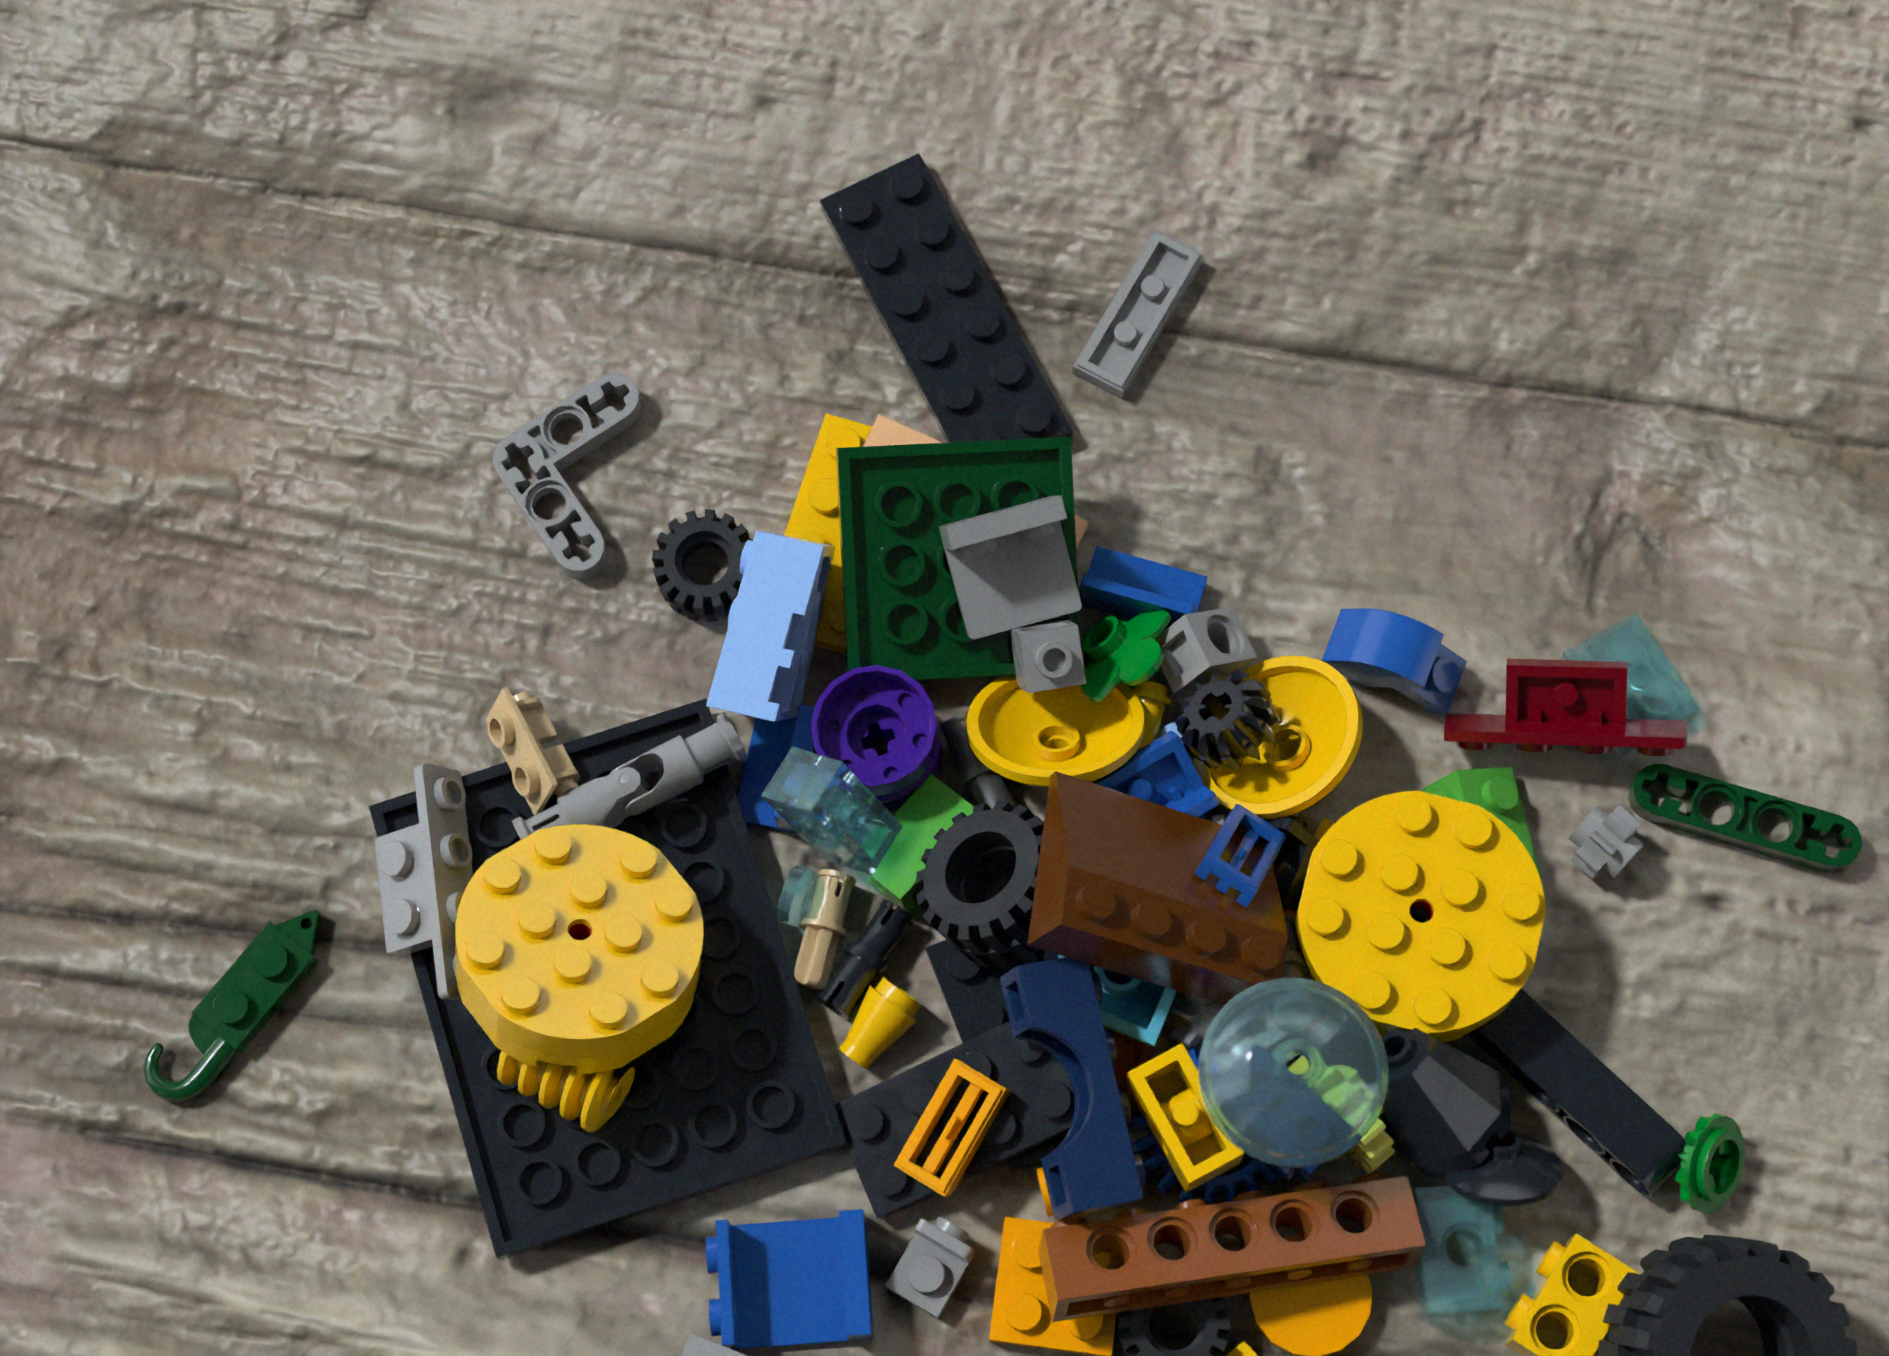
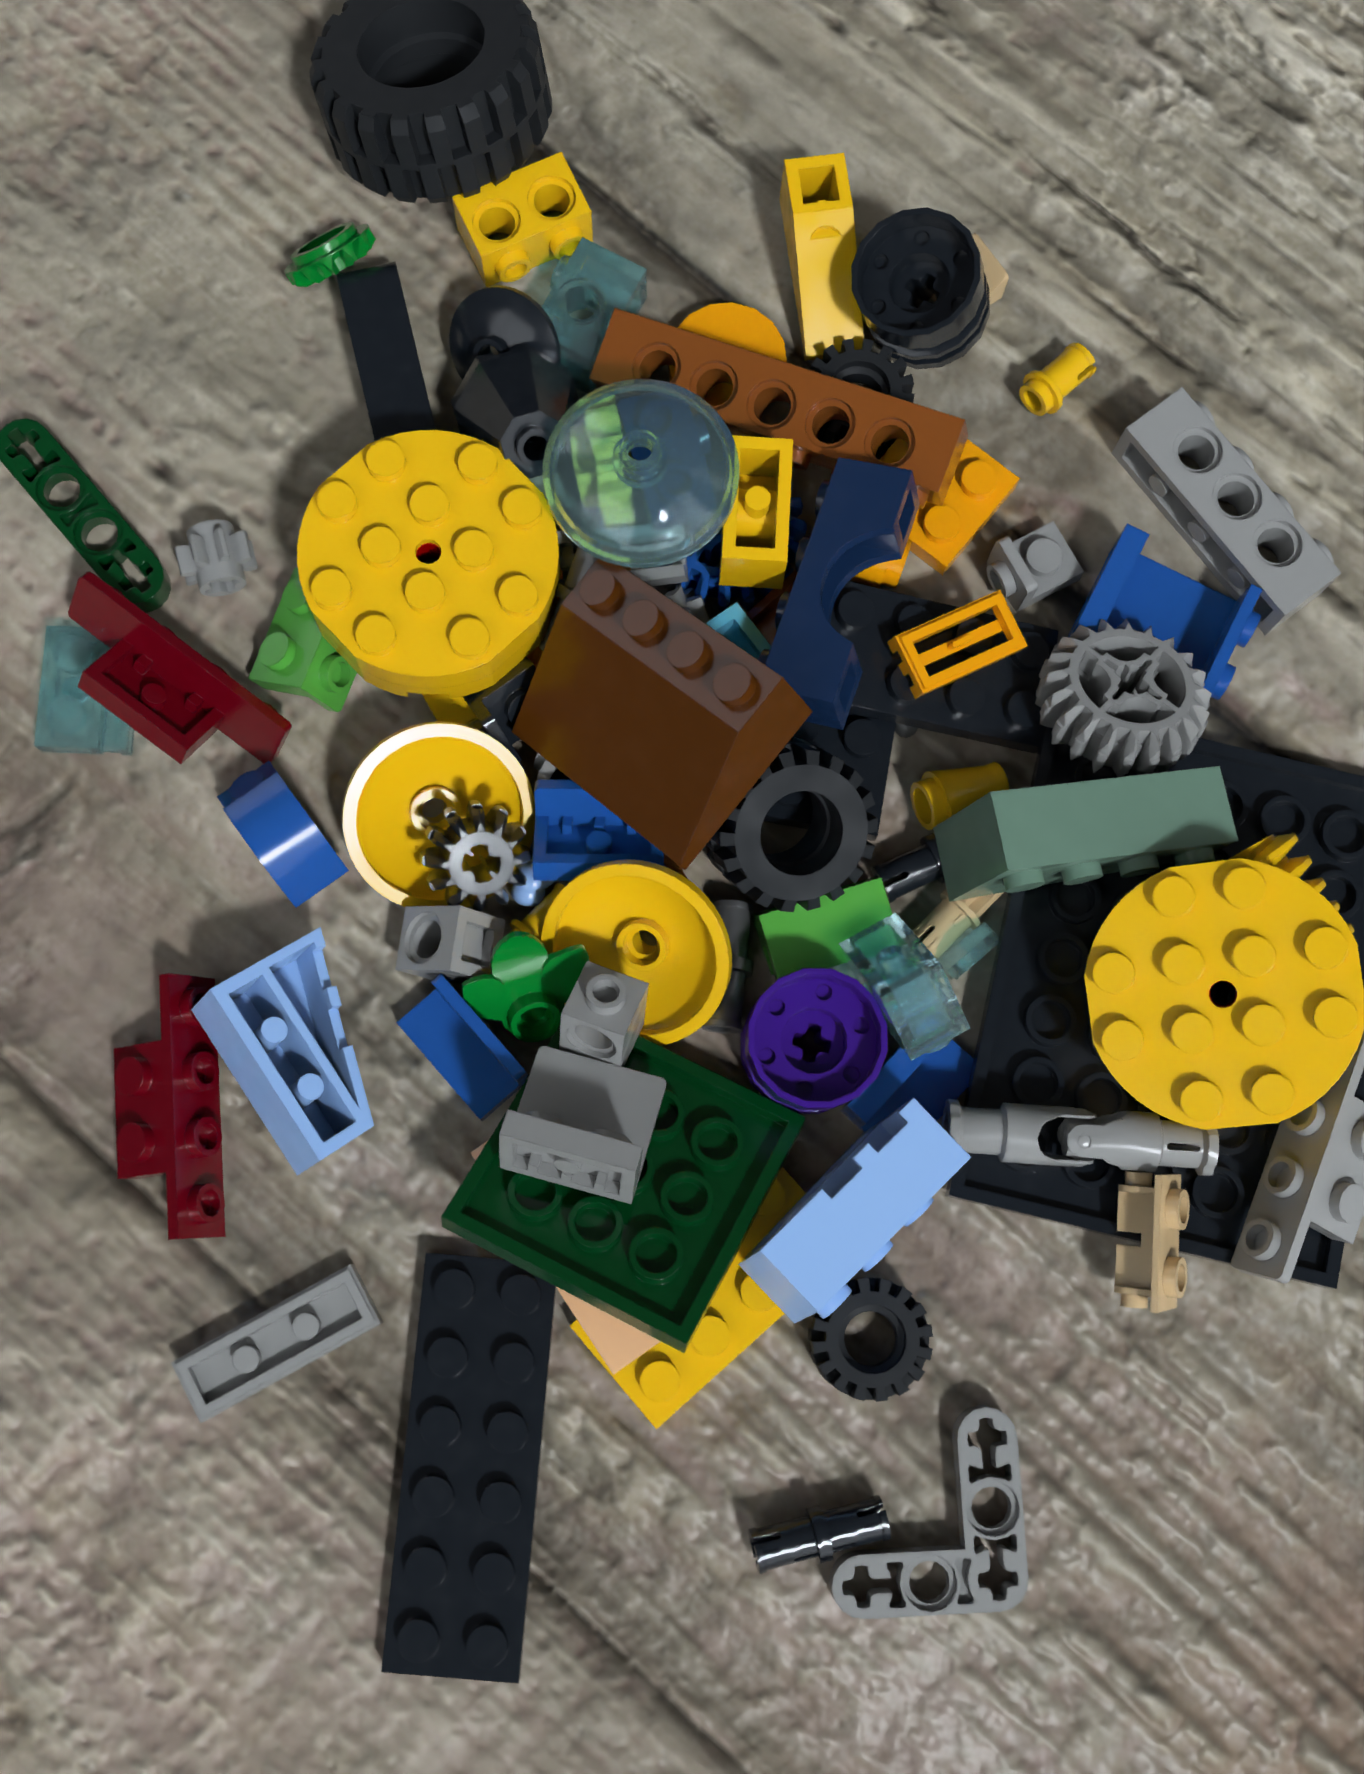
camera: 160 degrees left, 5 degrees up
blue tile [1194,803,1287,908] -> none
none -> dark red bracket [114,973,226,1240]
none -> light blue wedge [191,927,374,1176]
none -> black pin [748,1495,891,1574]
none -> sand green wedge [933,766,1238,902]
none -> light grey gear [1035,619,1212,777]

